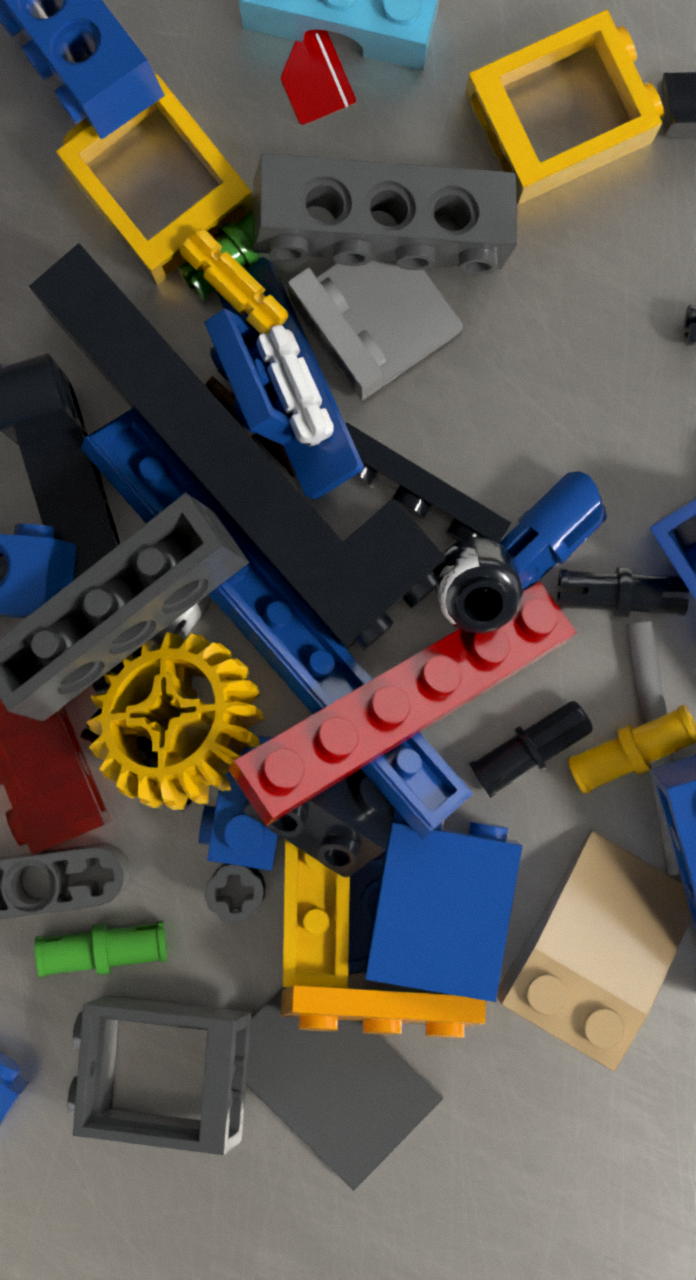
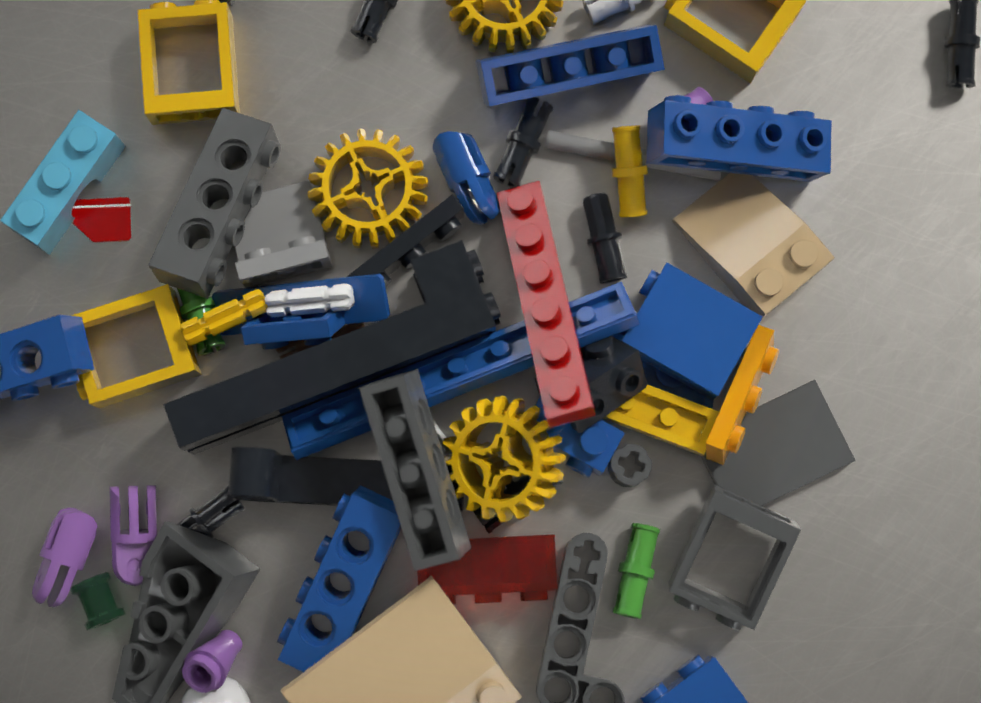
camera: 70 degrees left, 5 degrees down
black head [435,537,523,634] -> none
none -> yellow gear [307,128,428,249]

